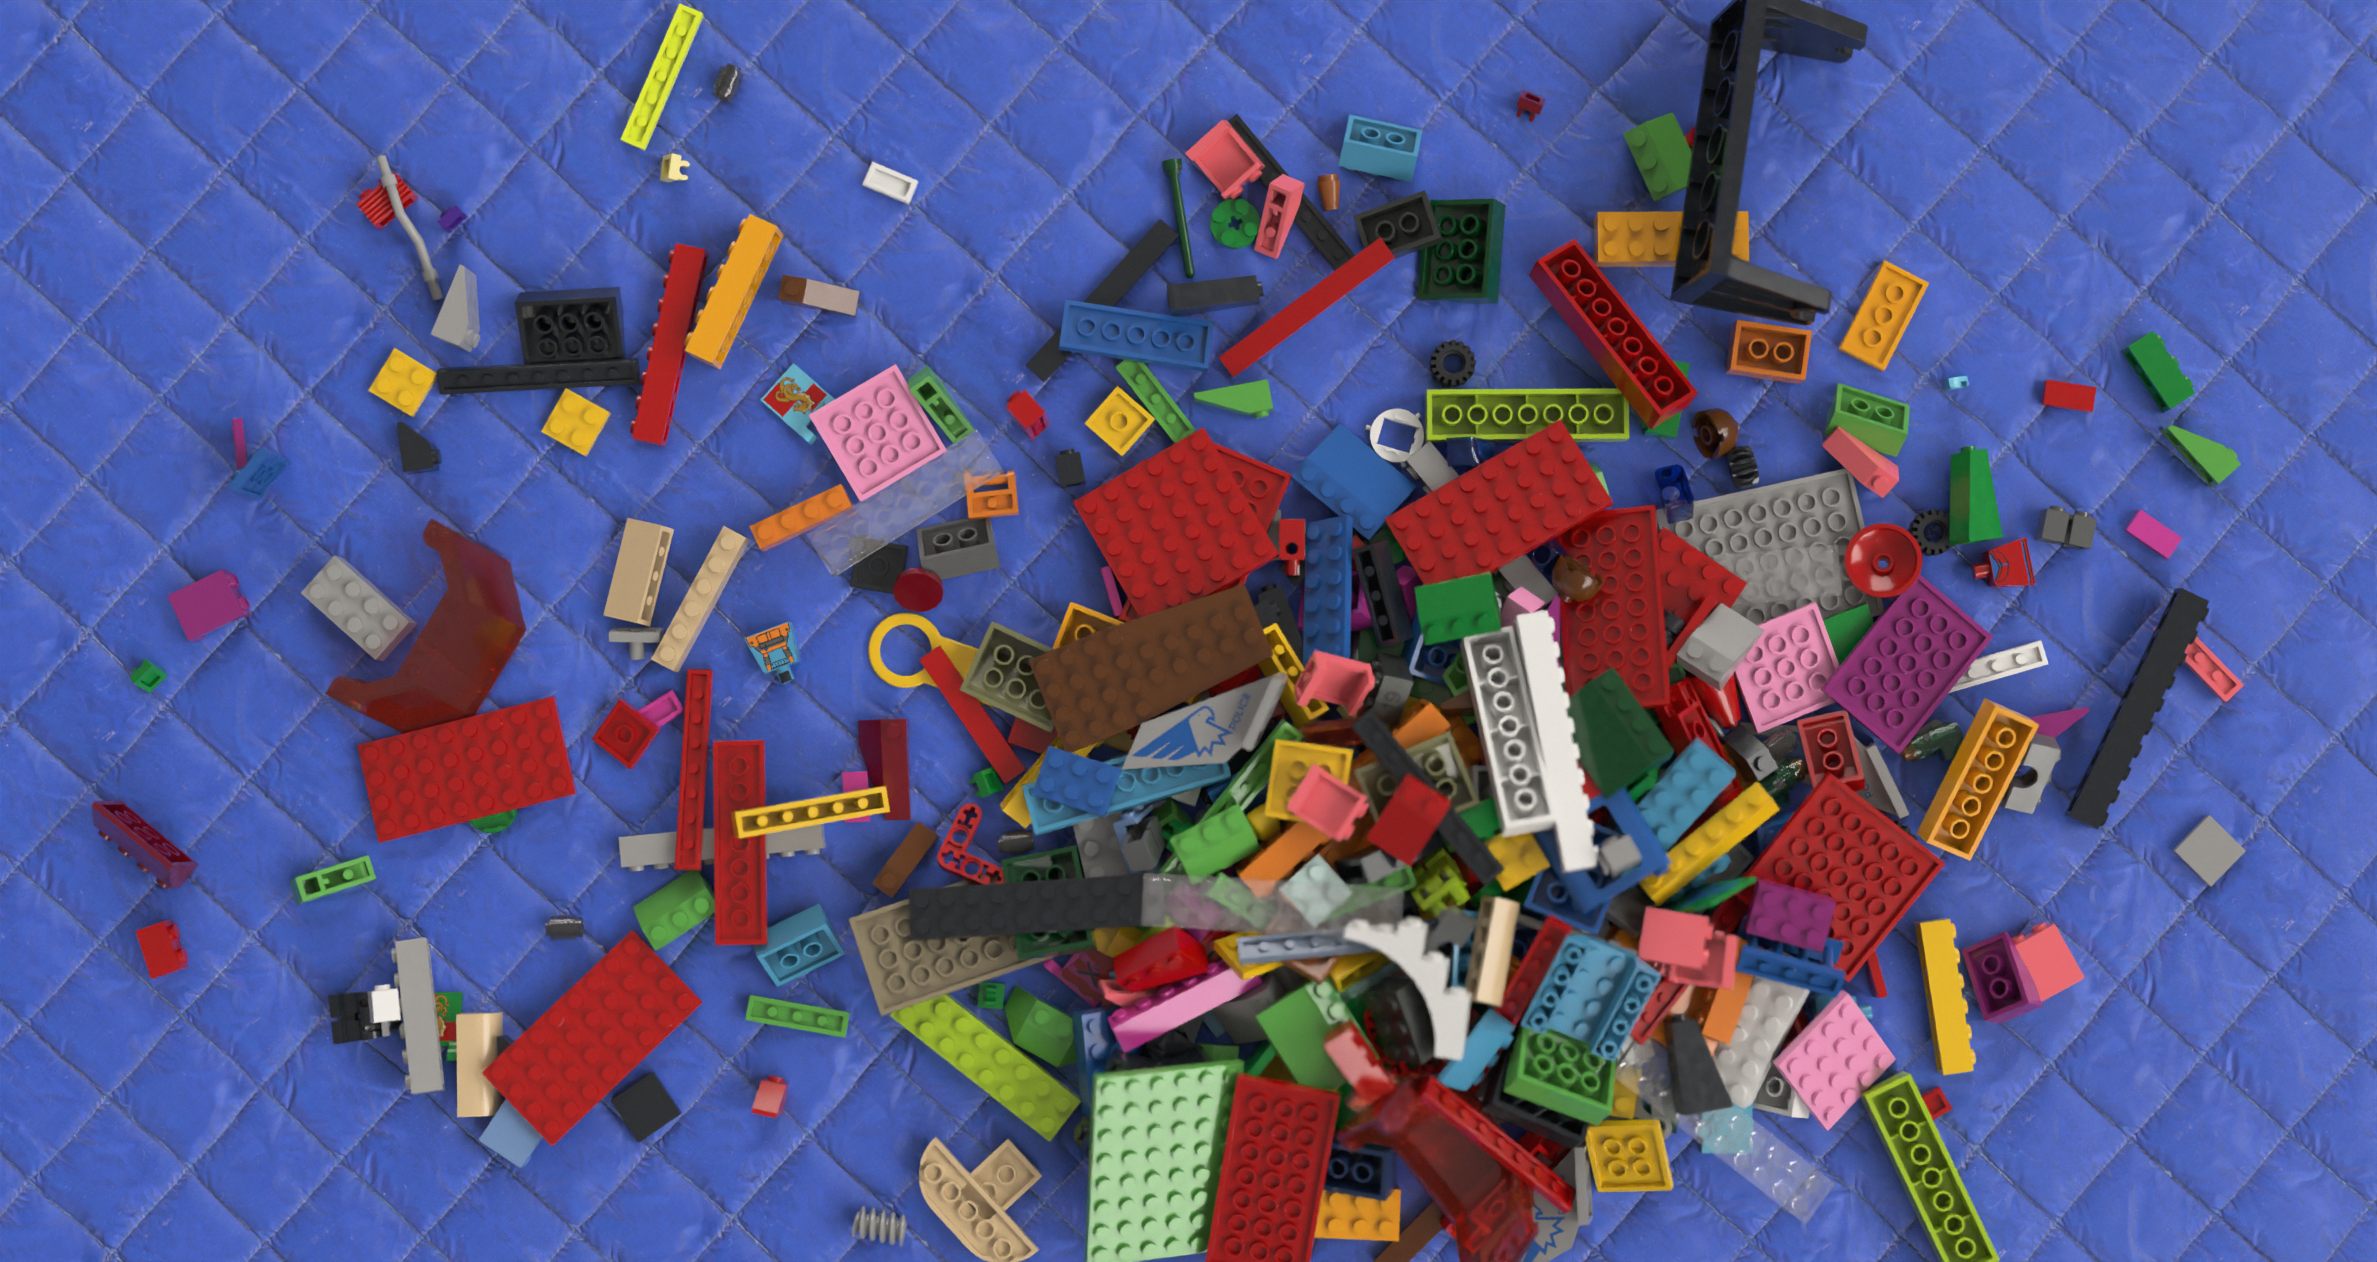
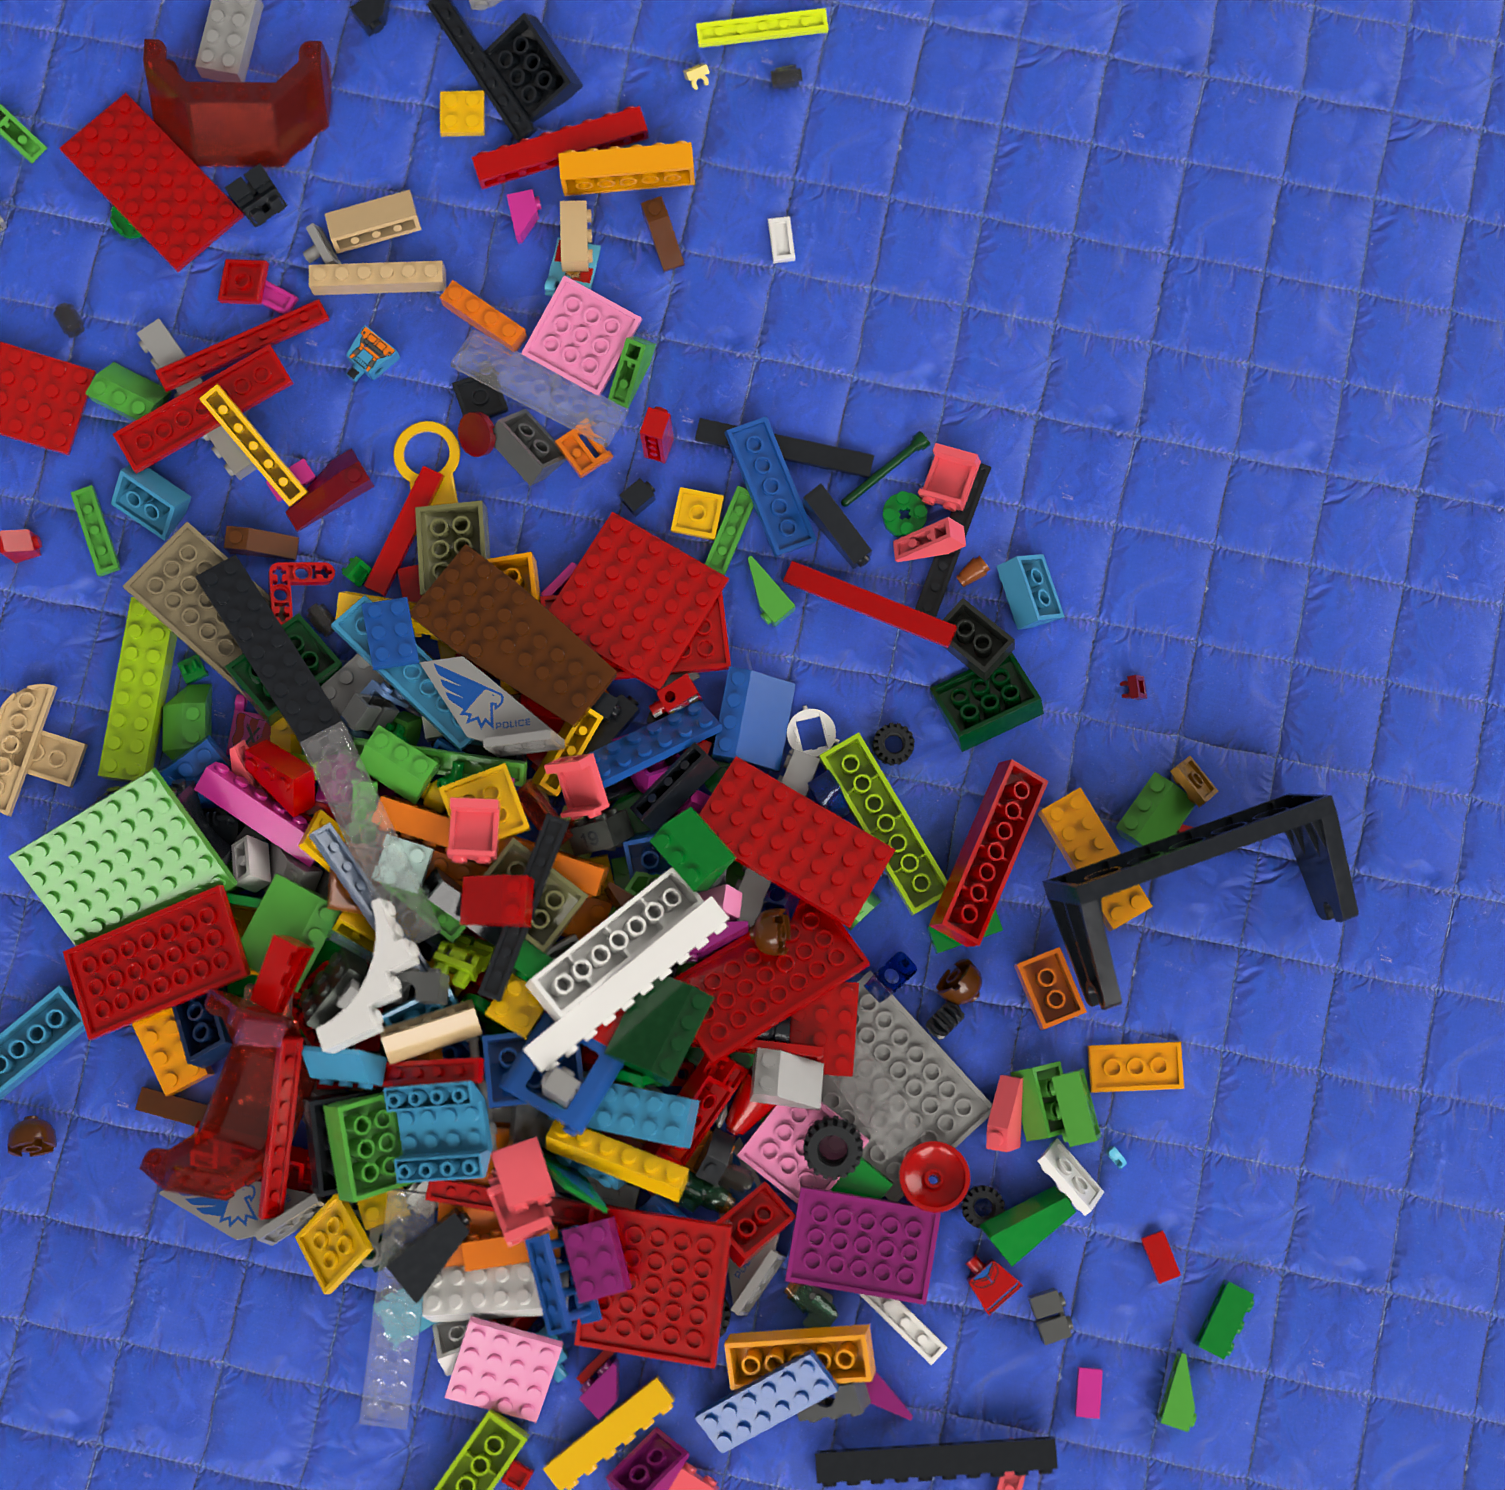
camera: 60 degrees right, 5 degrees down
none -> black hips [224,164,288,228]
none -> white brick [231,835,271,893]
none -> clear pink tile [234,1018,287,1048]
none -> light grey tile [337,978,360,1010]
none -> green arm [437,761,465,788]
none -> dark pink slope [507,189,542,244]
none -> tan brick [560,200,593,272]
none -> magenta slope [579,1358,619,1420]
none -> plate [694,1349,839,1454]
none -> black tyre [803,1116,863,1180]
none -> white plate [1038,1138,1104,1216]
none -> bright green slope [1049,1068,1102,1147]
none -> pearl gold plate [1170,756,1218,807]

